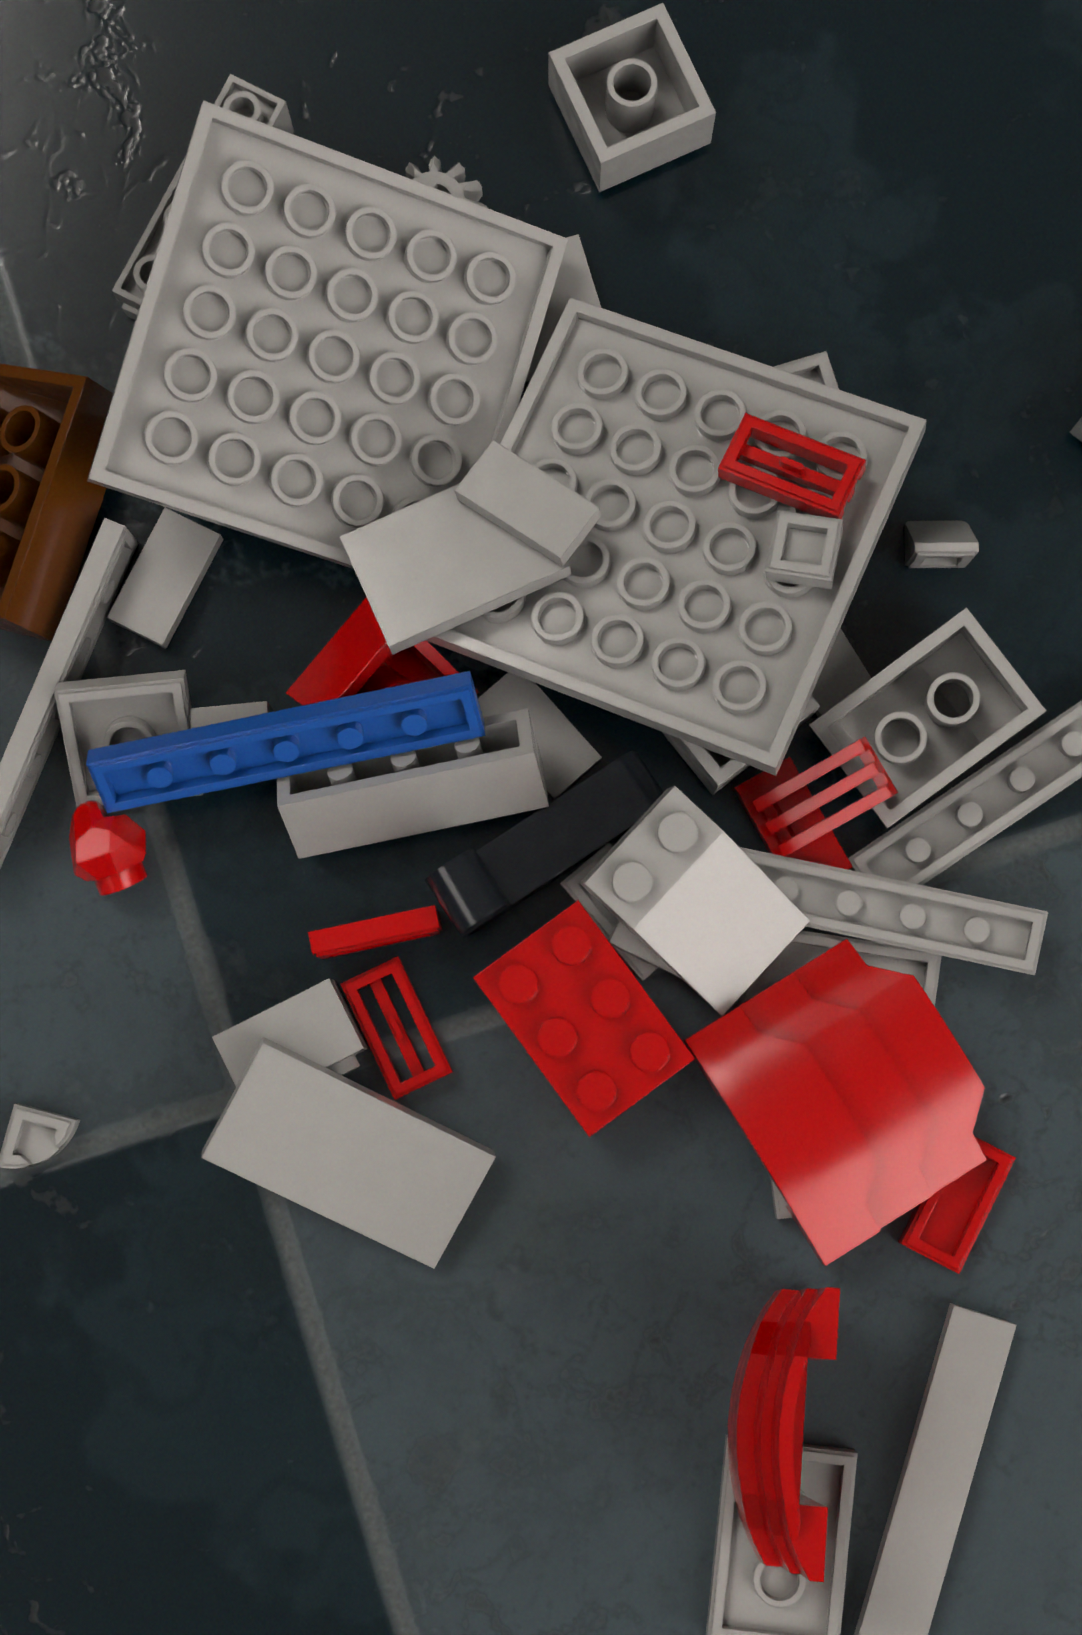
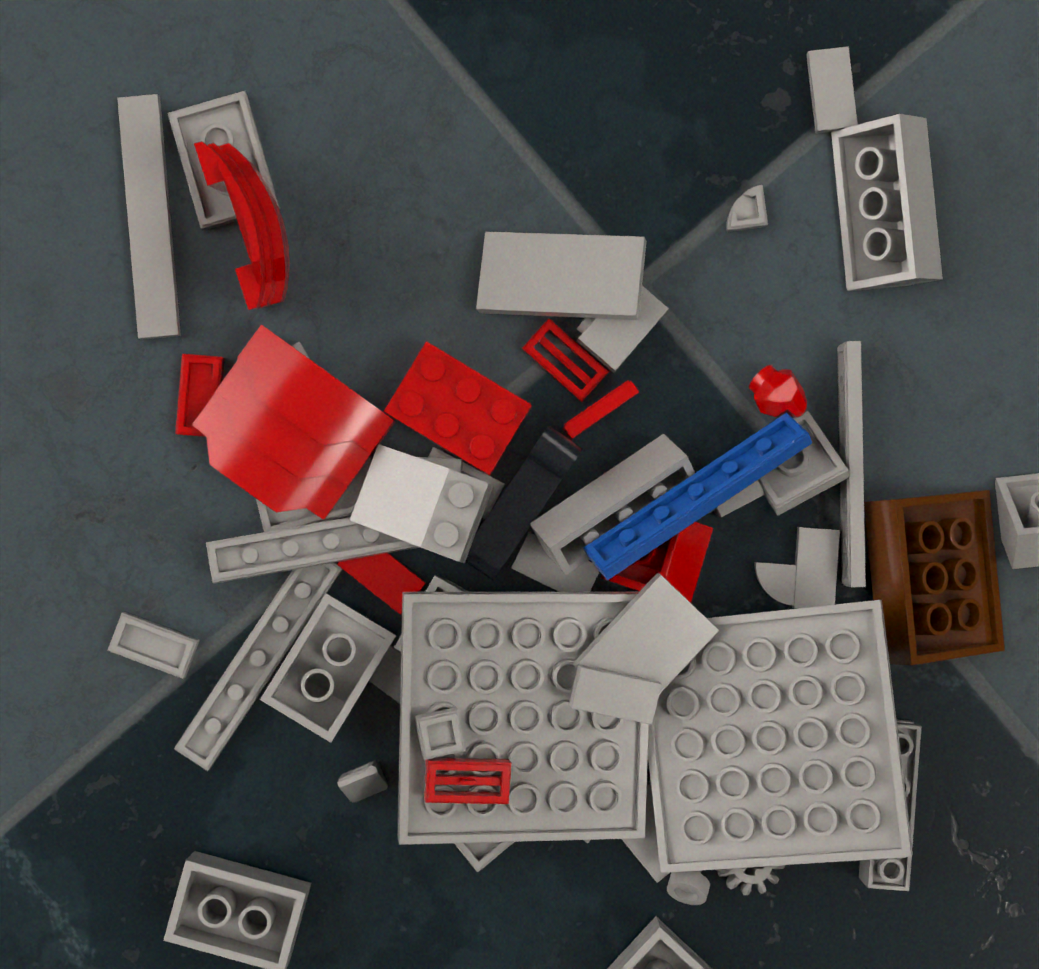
camera: 150 degrees right, 5 degrees up
red tile [752,736,898,857] -> none
none -> light grey tile [667,870,710,905]
none -> light grey tile [754,562,797,606]

